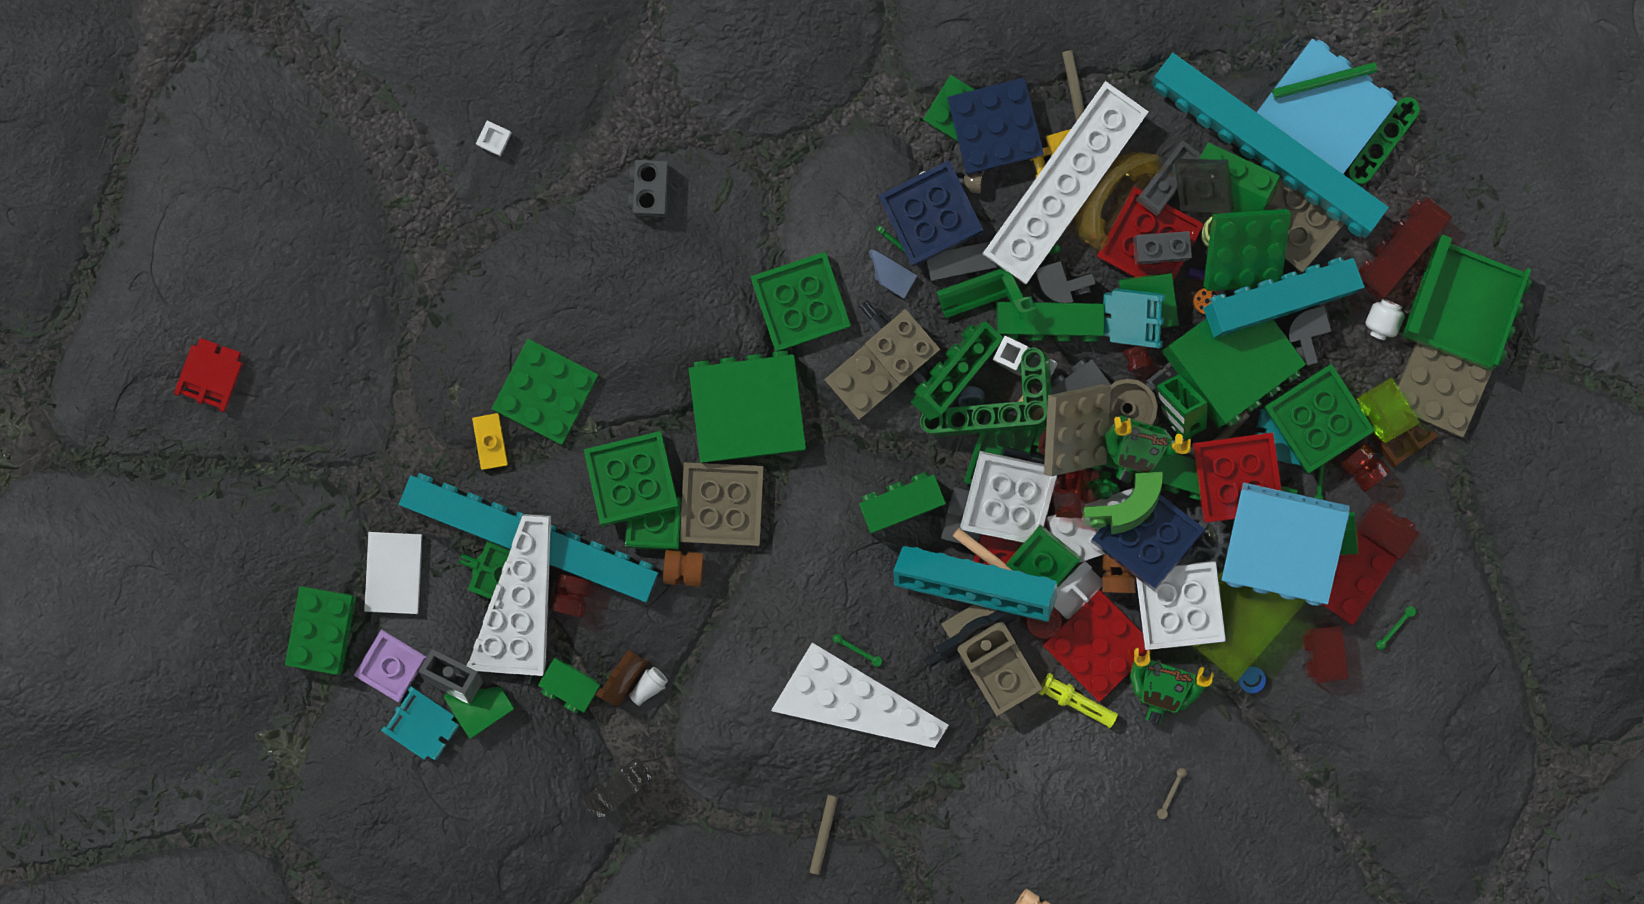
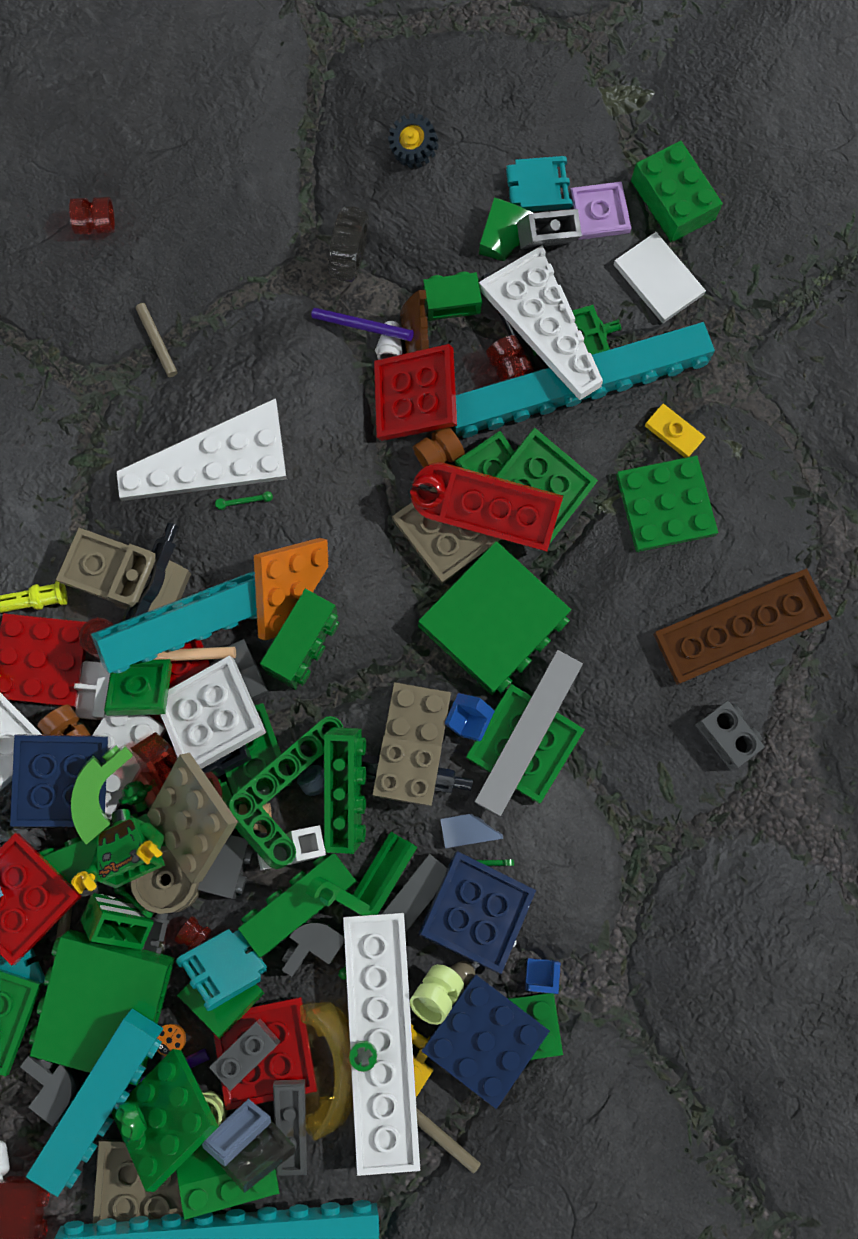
camera: 135 degrees right, 10 degrees down
none -> green hinge [114,885,154,919]
none -> green plate [115,1102,147,1143]
none -> sand blue tile [202,1099,271,1167]
none -> orange plate [254,538,328,640]
none -> dark purple bar [311,308,414,341]
none -> green bush [349,1041,378,1072]
none -> red plate [374,344,457,441]
none -> black wheel [388,113,438,168]
none -> red plate [410,462,563,551]
none -> yellowish green wheel [410,964,464,1025]
none -> blue panel [445,693,495,741]
none -> light grey tile [475,650,583,816]
none -> blue panel [525,958,560,994]
none -> reddish brown plate [653,568,832,685]

